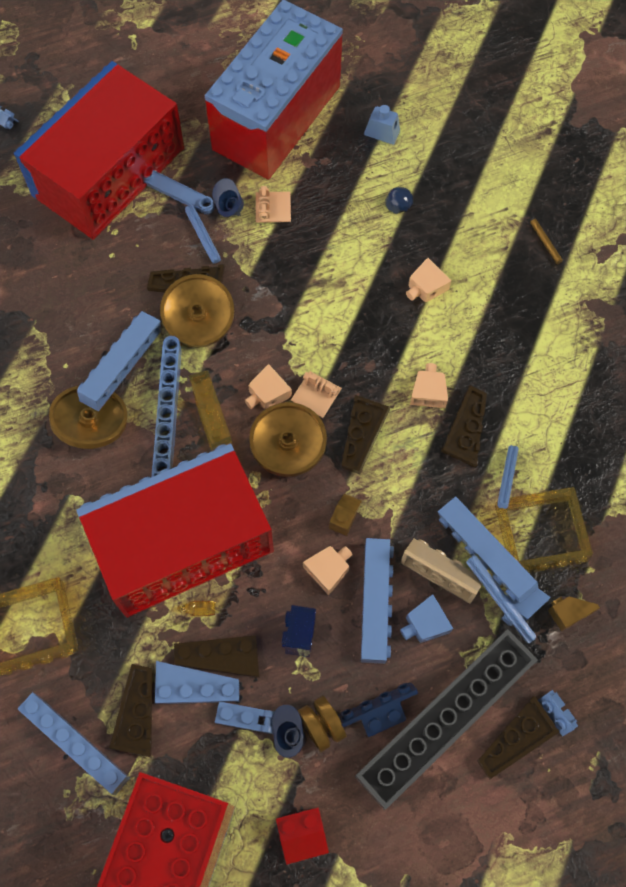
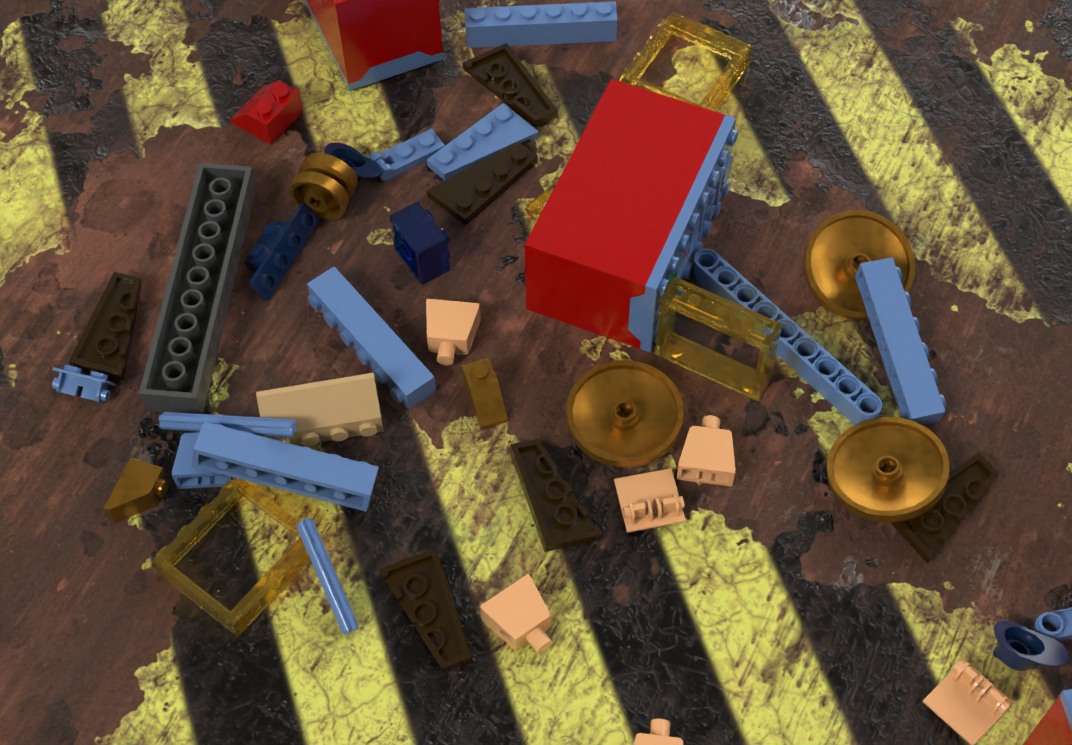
camera: 140 degrees right, 10 degrees down
medium blue axle [185,205,221,264] -> none
medium blue torso [400,595,453,643] -> none

